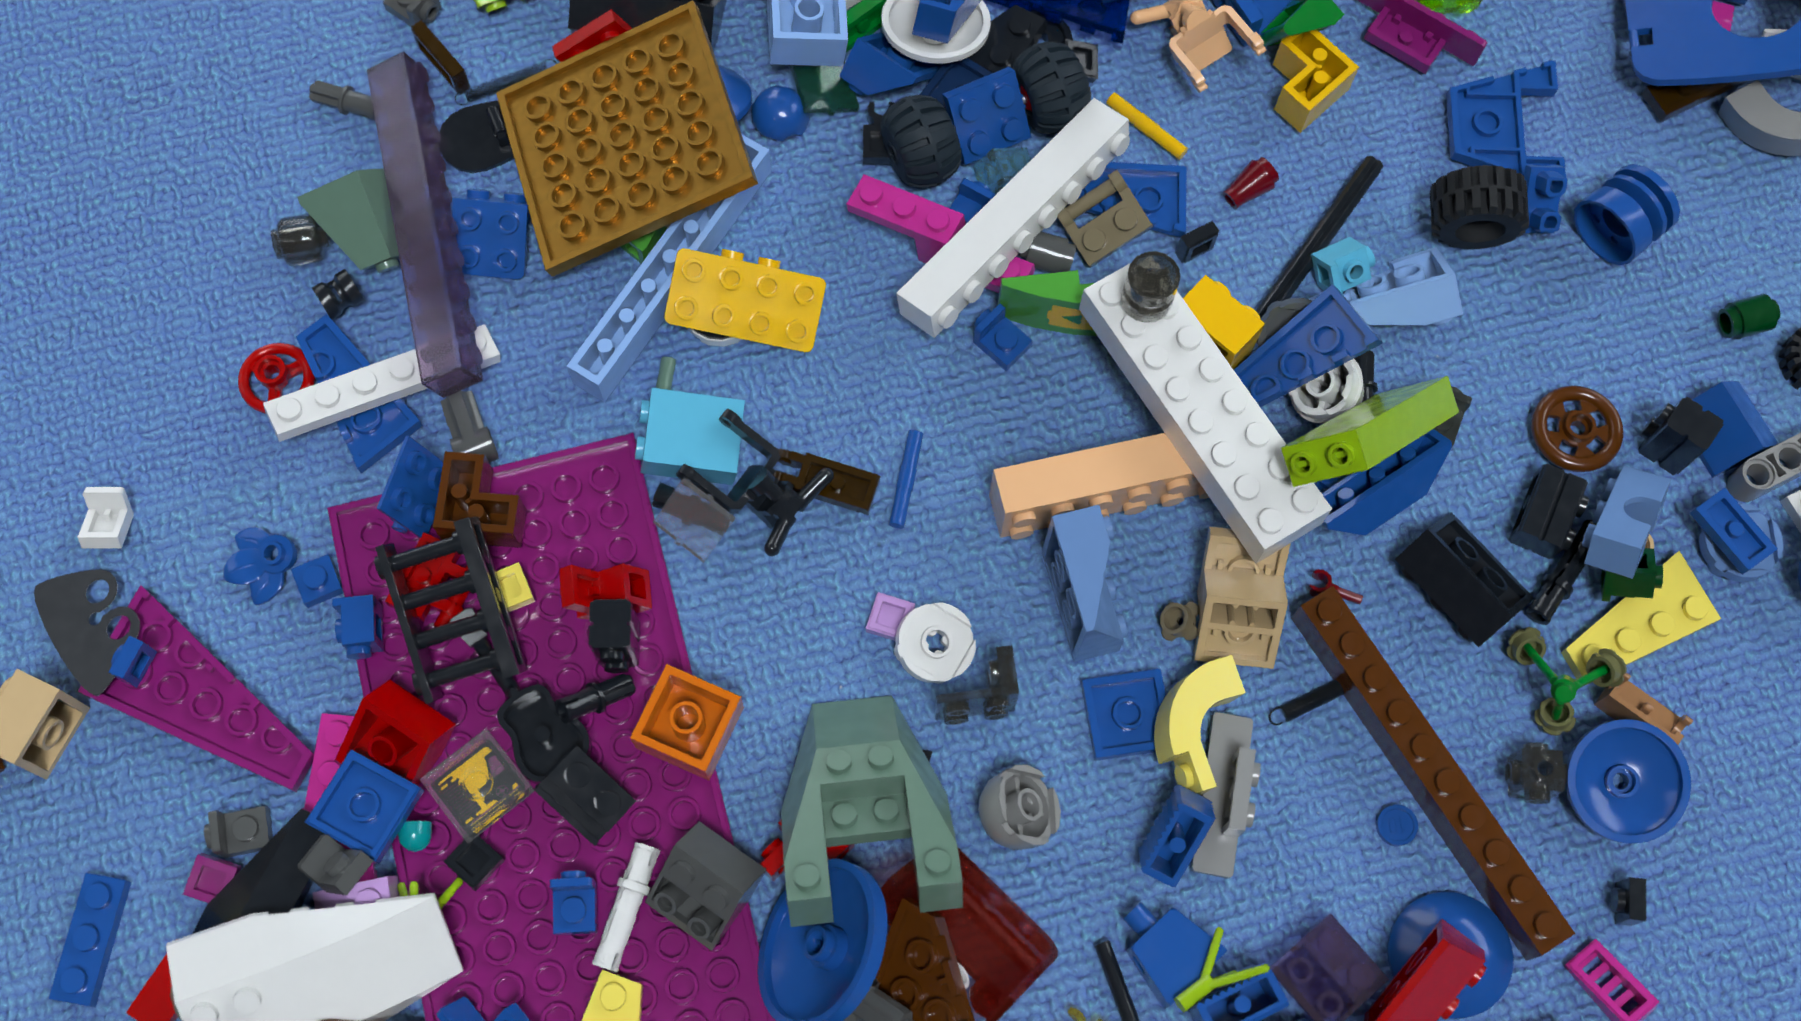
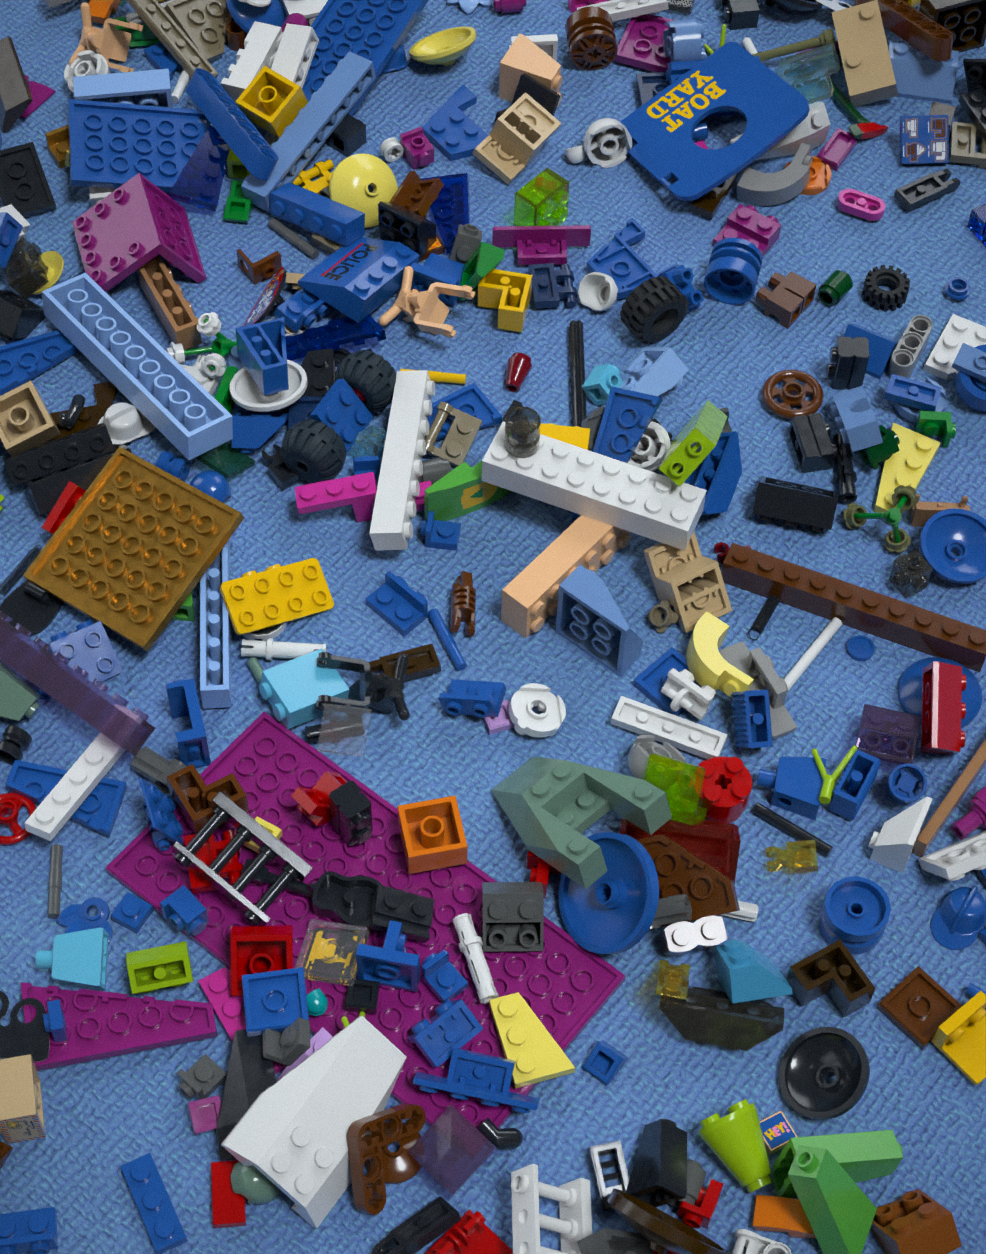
camera: 35 degrees left, 15 degrees down
black axle [555,674,636,724] -> none
clear smoke bracket [934,645,1019,725] -> none
none -> medium azure torso [36,928,109,991]
none -> dark grey piece [48,844,63,919]
none -> lime brick [126,941,193,994]
none -> blue wheel [155,451,191,482]
none -> blue panel [166,679,211,768]
none -> white pin [241,638,326,660]
none -> blue bracket [356,920,420,992]
none -> blue bracket [366,571,428,637]
none -> blue bracket [407,999,483,1068]
none -> blue bracket [438,679,506,718]
none -> reddish brown hinge [450,571,476,637]
none -> dark blue plate [528,263,578,309]
none -> white hair [578,272,618,311]
none -> white plate [611,696,728,759]
none -> clear neon green bracket [645,753,707,825]
none -> white hips [661,668,716,720]
none -> red brick [691,756,752,824]
none -> magenta plate [712,204,781,256]
none -> reddish brown hips [755,272,817,329]
none -> white bar [784,617,842,691]
none -> green bracket [915,411,956,448]

